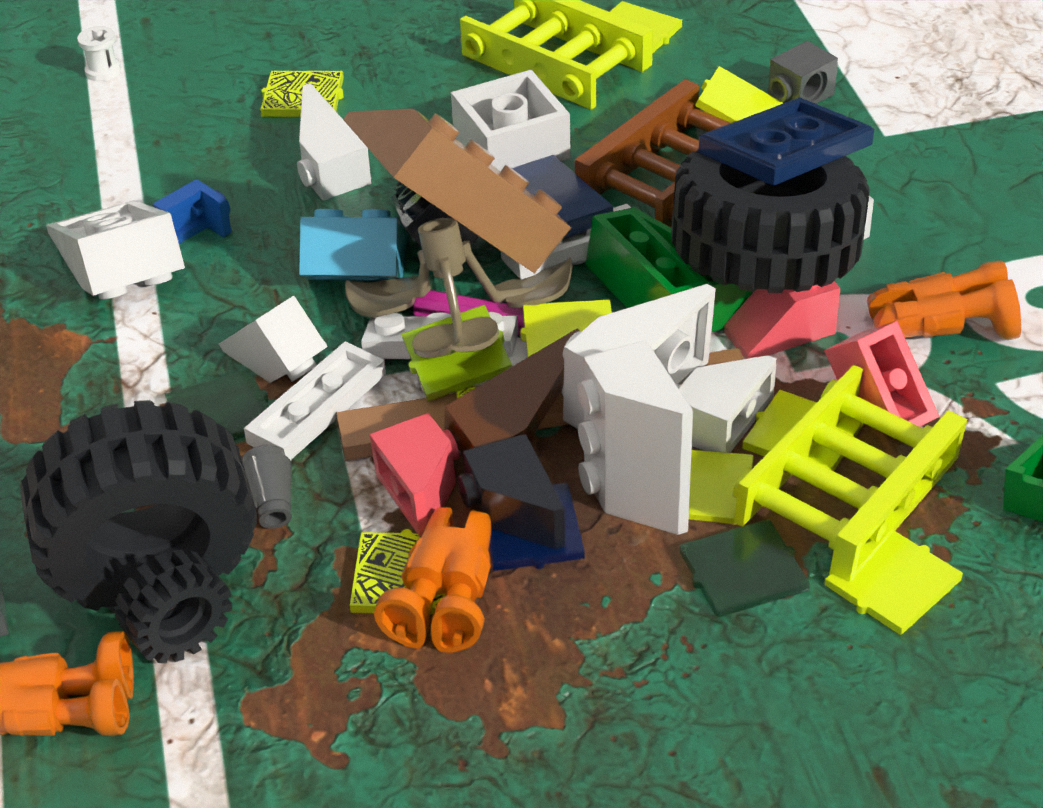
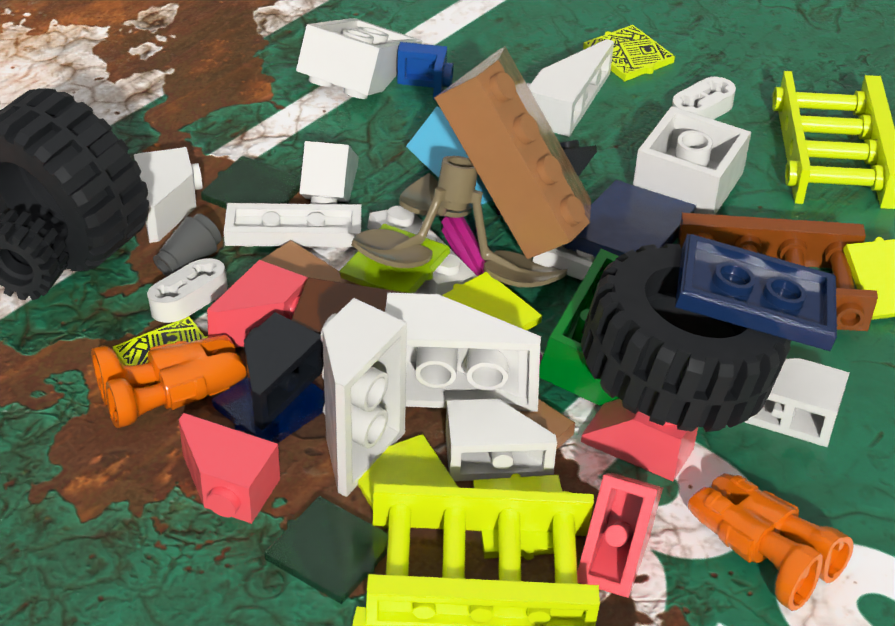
camera: 50 degrees right, 0 degrees up
none -> white beam [147,258,228,323]
none -> coral slope [179,413,280,524]
none -> white beam [672,77,736,120]

